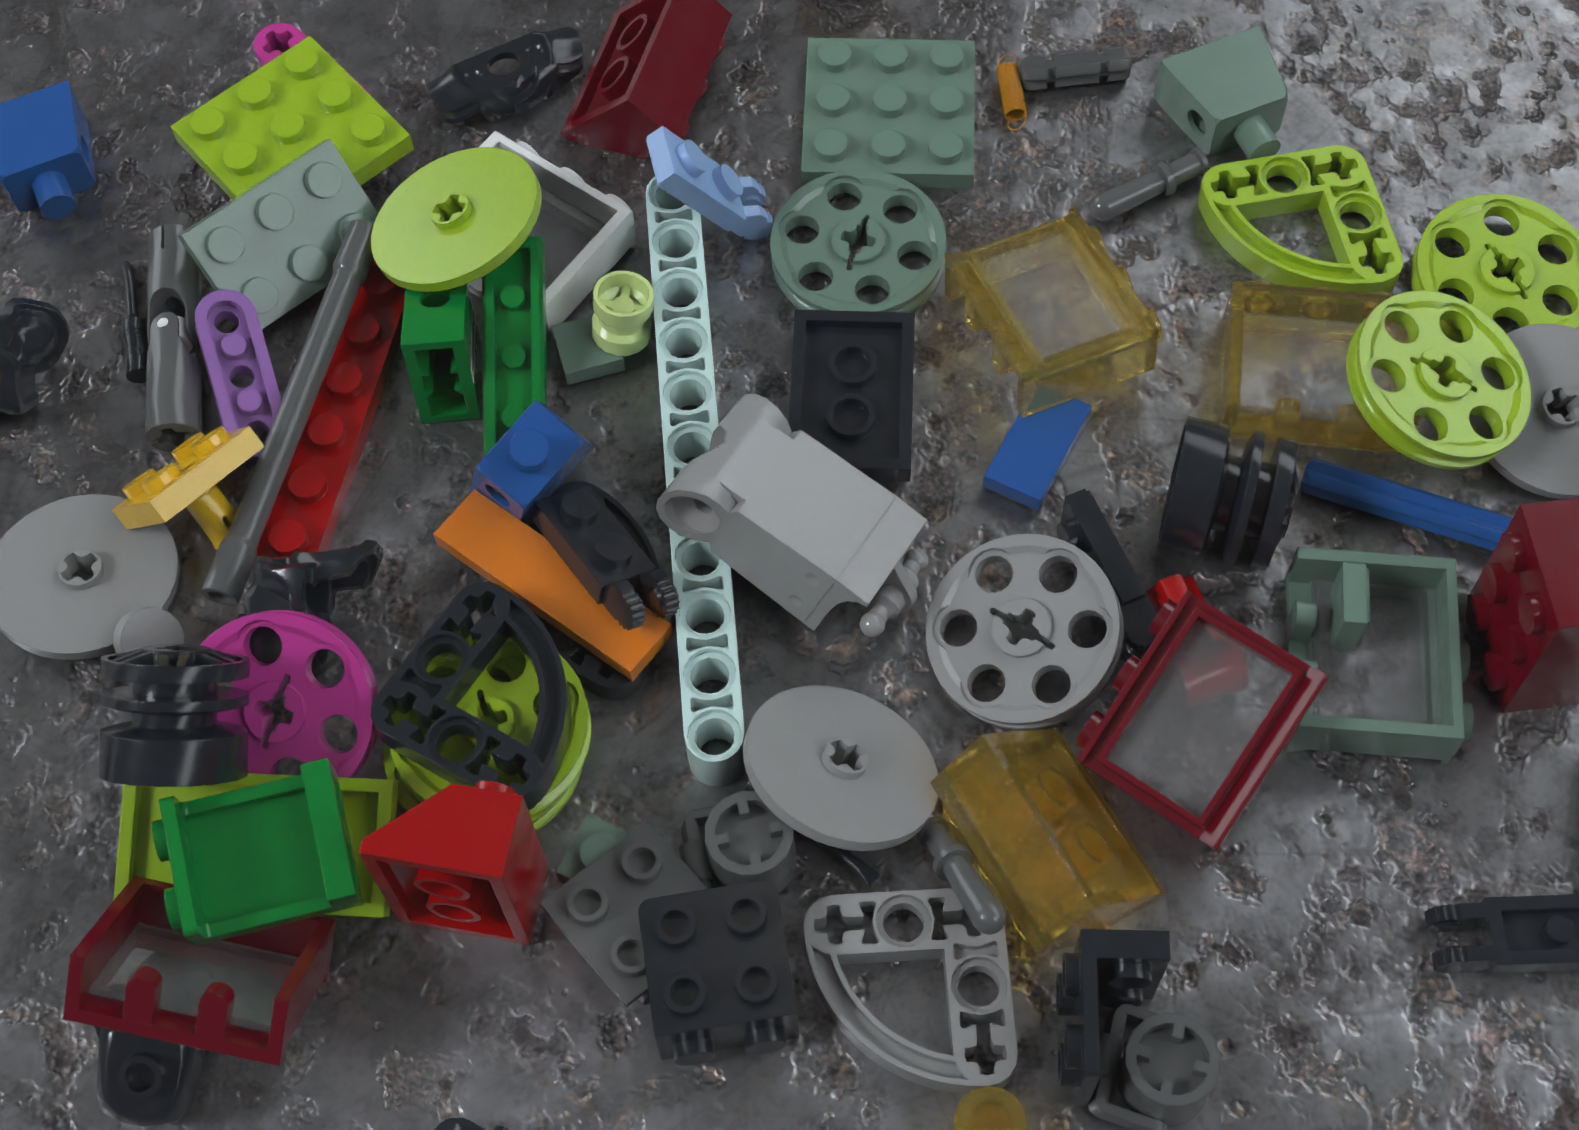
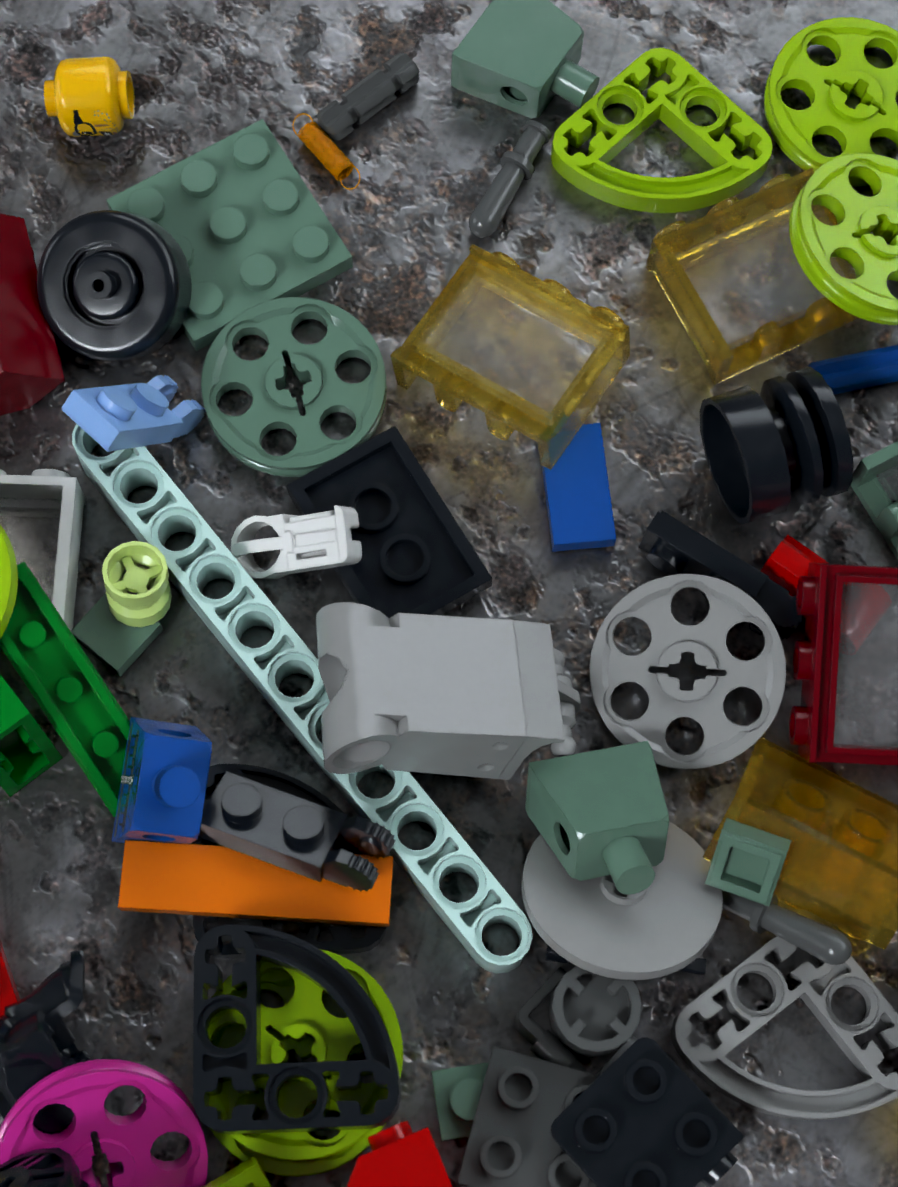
camera: 40 degrees left, 10 degrees up
none -> black wheel [37,210,192,361]
none -> white piece [231,505,362,579]
none -> sand green torso [525,741,669,895]
none -> sand green tile [705,818,792,907]

